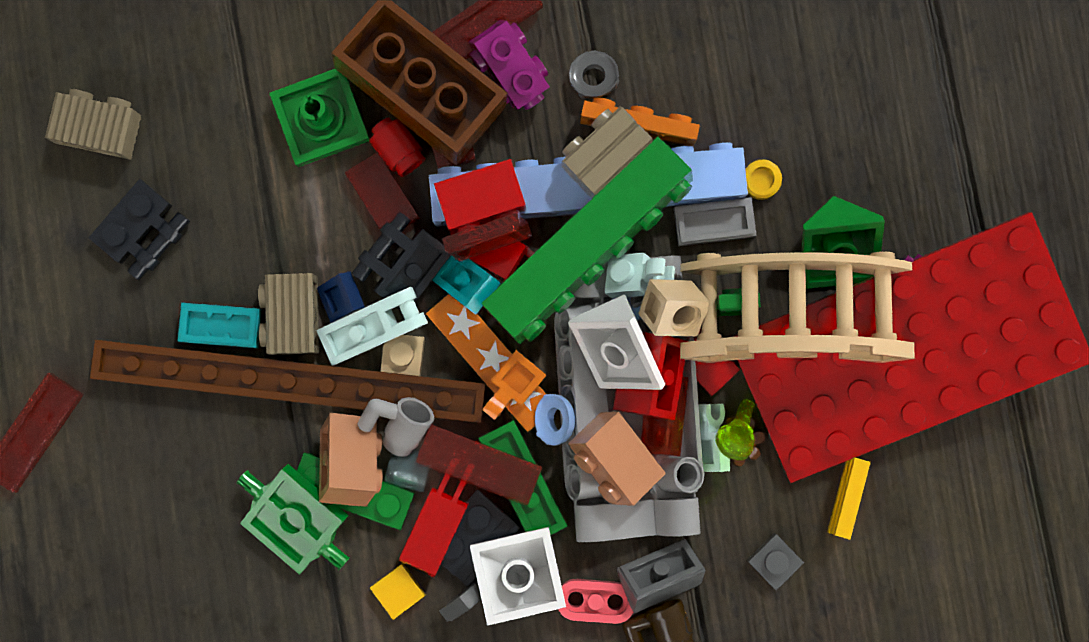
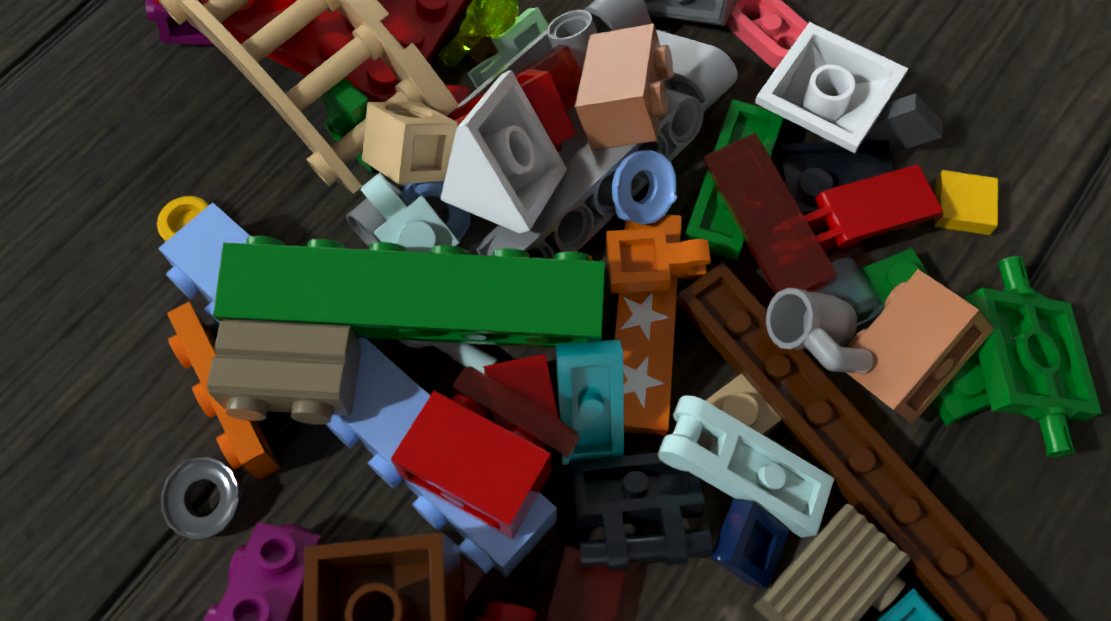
camera: 135 degrees left, 20 degrees down
light grey tile [673,197,756,246] -> none
green slope [801,196,885,289] -> none

